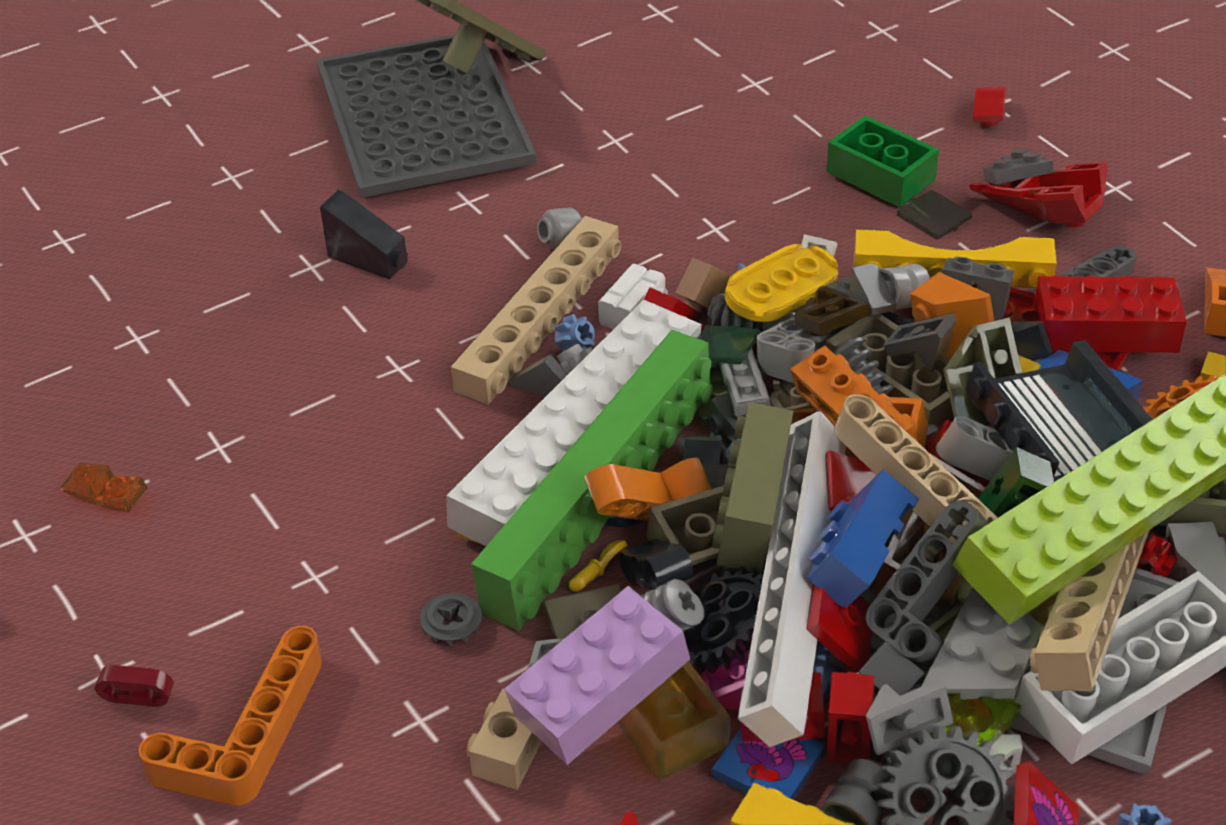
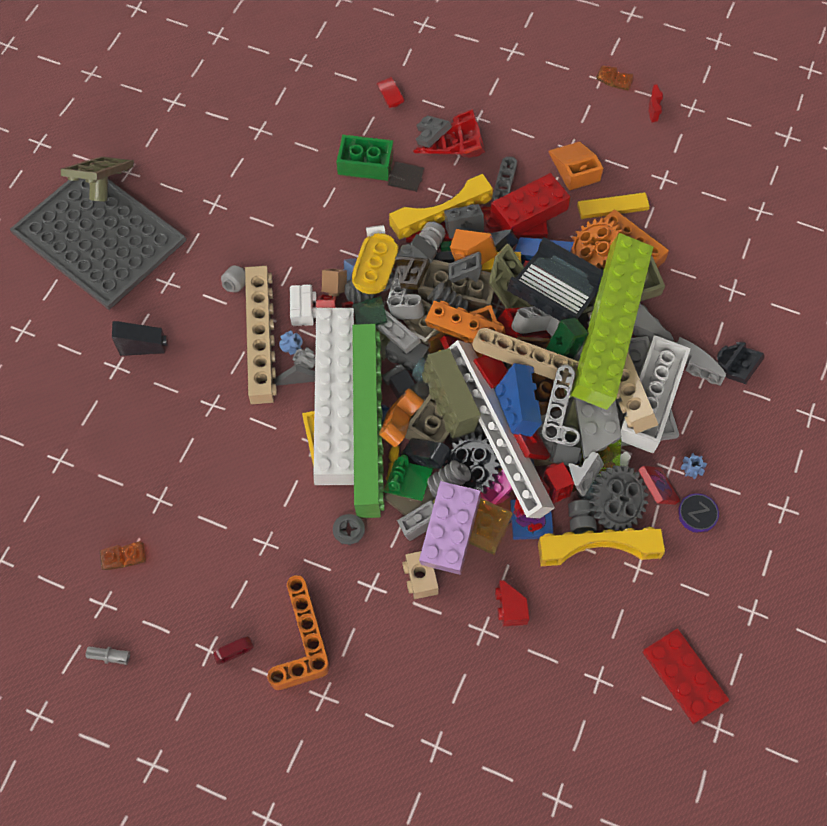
camera: 35 degrees left, 20 degrees up
none -> green hinge [384,455,433,501]

